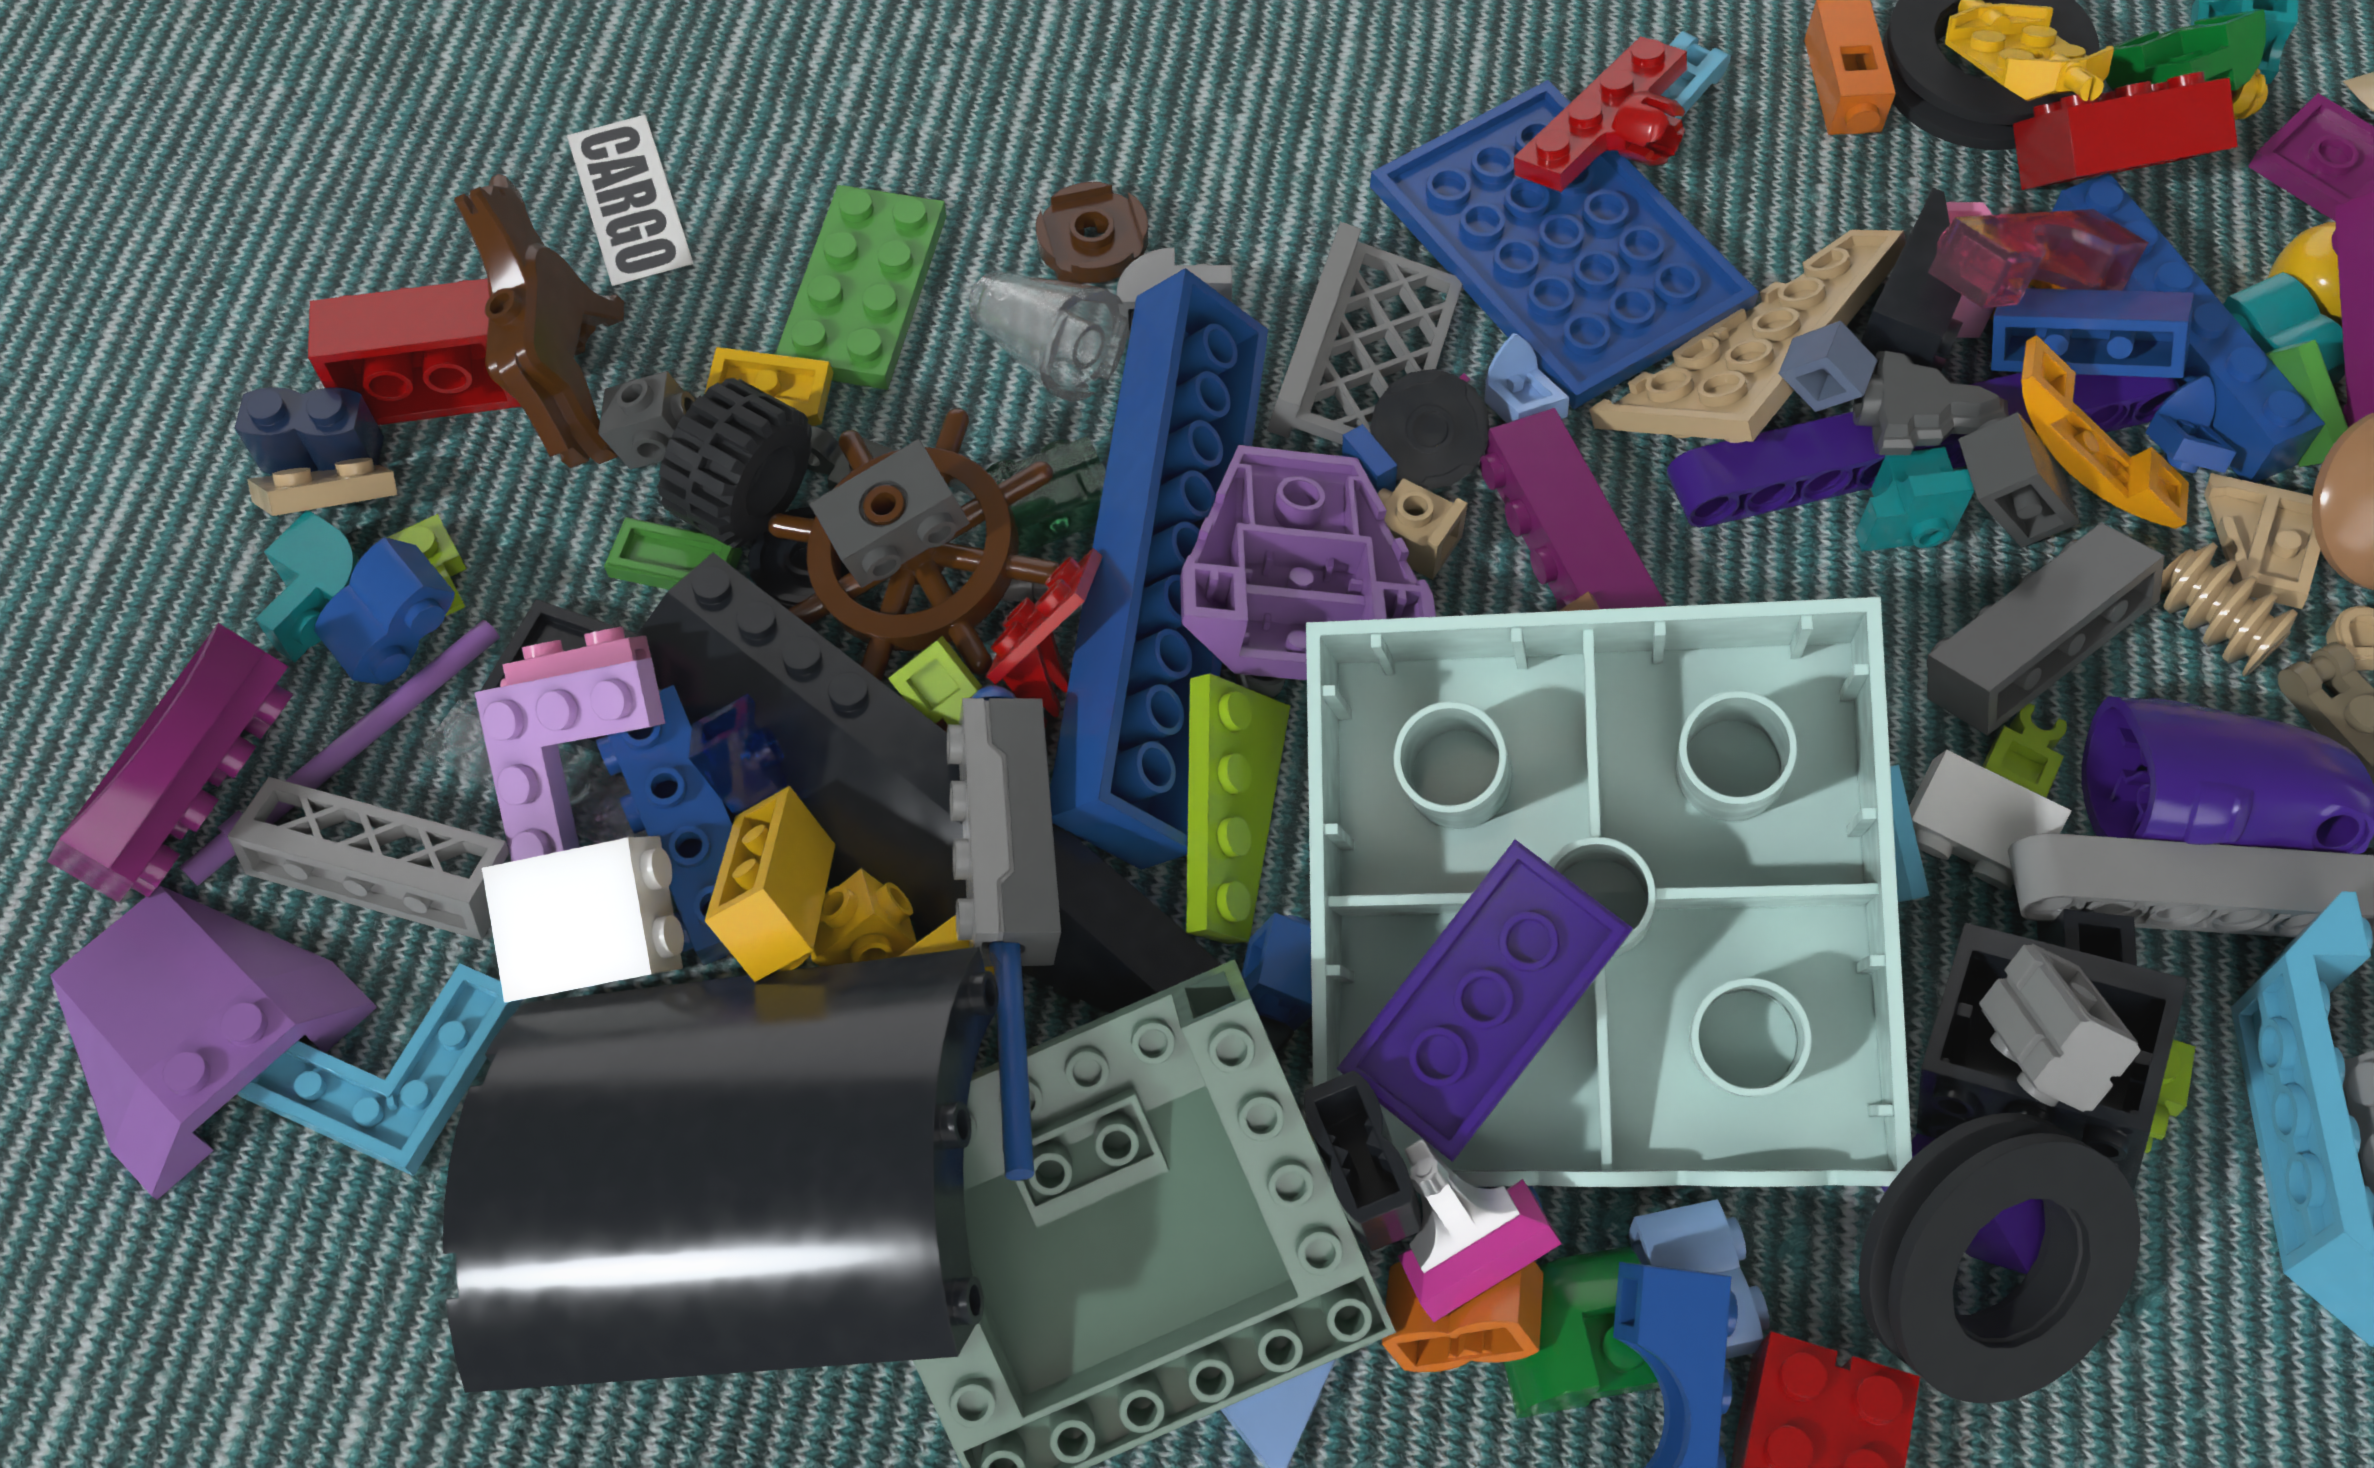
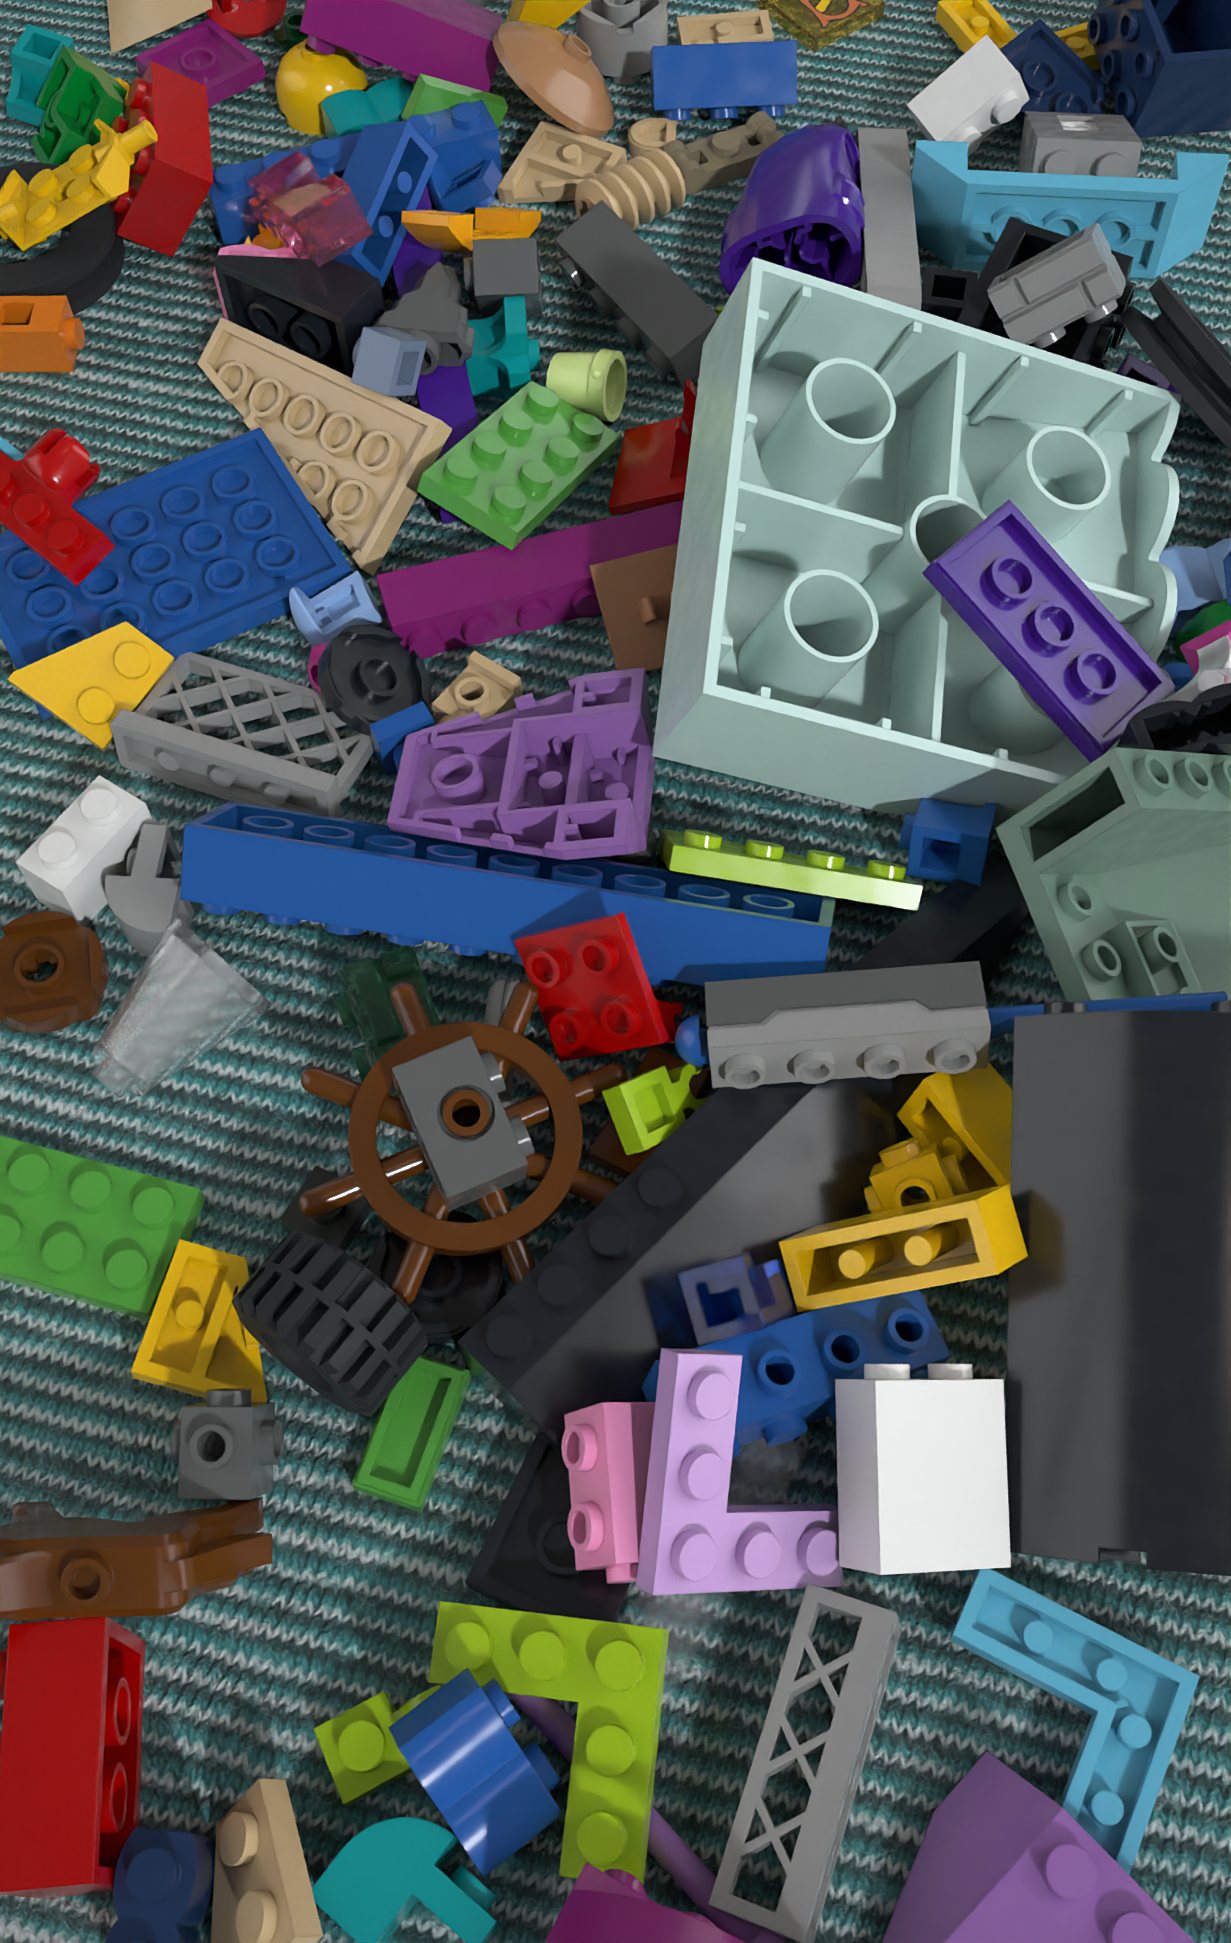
camera: 85 degrees left, 0 degrees up
none -> yellow wing [8,621,174,752]
none -> white piece [16,775,155,926]
none -> bright green plate [417,380,620,550]
none -> lime plate [428,1601,669,1885]
none -> yellowish green piece [546,349,627,422]

